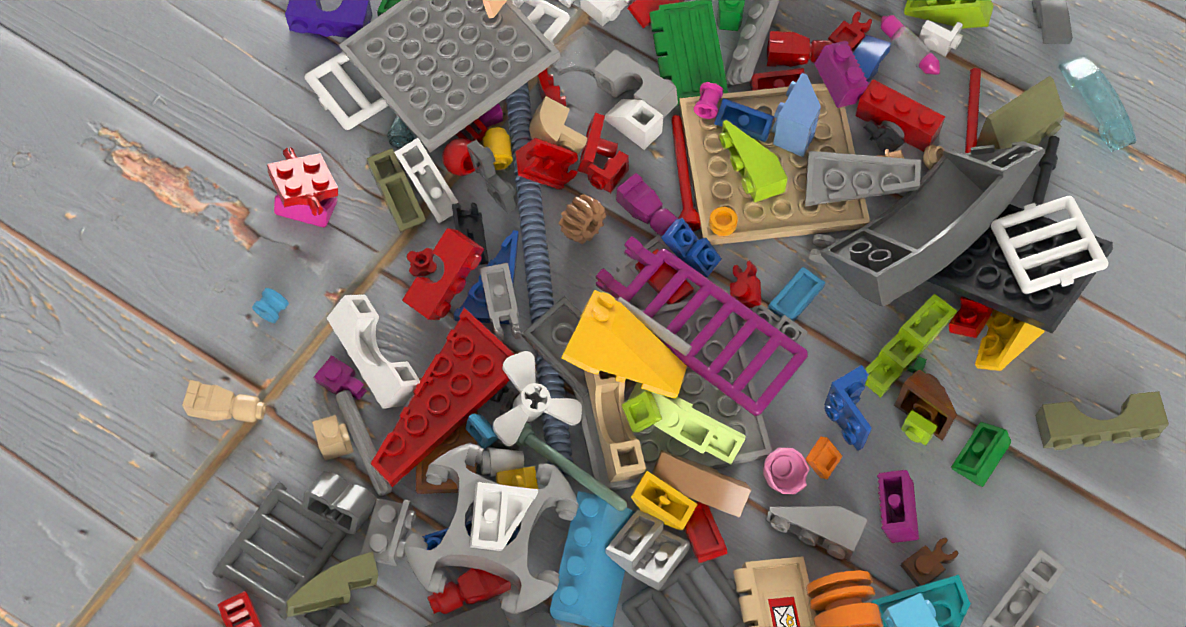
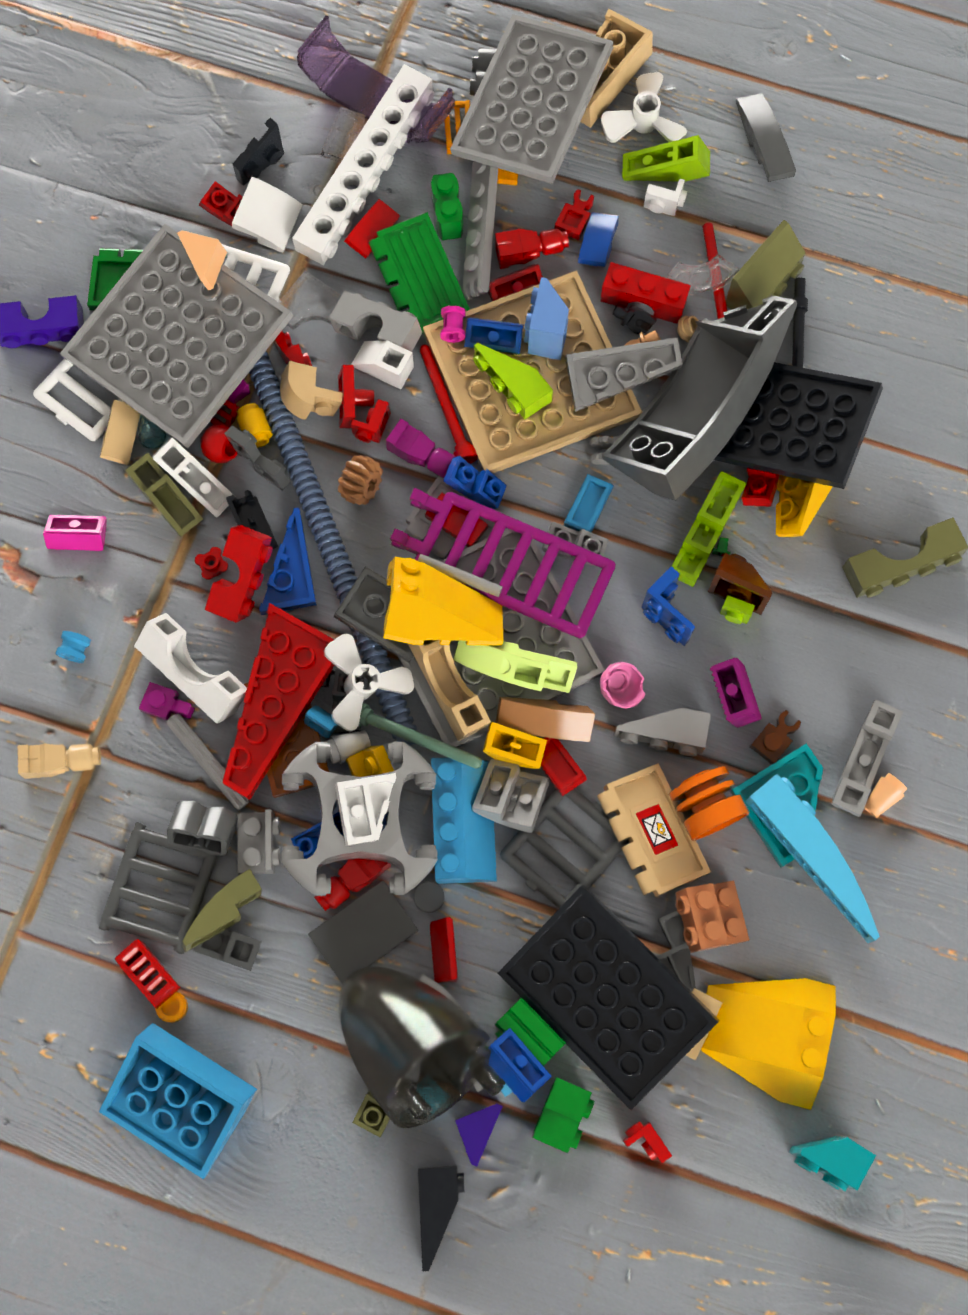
camera: 15 degrees left, 10 degrees up
plate [267,147,338,216] -> none
tan brick [312,415,354,461] -> none
light grey hinge [480,263,521,342] -> none
red hinge [516,138,578,190] -> none
lime plate [622,391,662,432] -> none
light orange tile [709,207,738,236] -> none
red plate [730,260,762,309] -> none
orange tile [805,436,843,480] -> none
magenta brick [814,41,869,108] -> none
piece [881,15,940,75] -> none
green slope [951,421,1011,487] -> none
white bar [991,196,1108,294] -> none
clear light blue slope [1058,56,1137,152] -> none
none -> tan slope [100,400,140,465]
none -> clear tile [665,255,739,295]

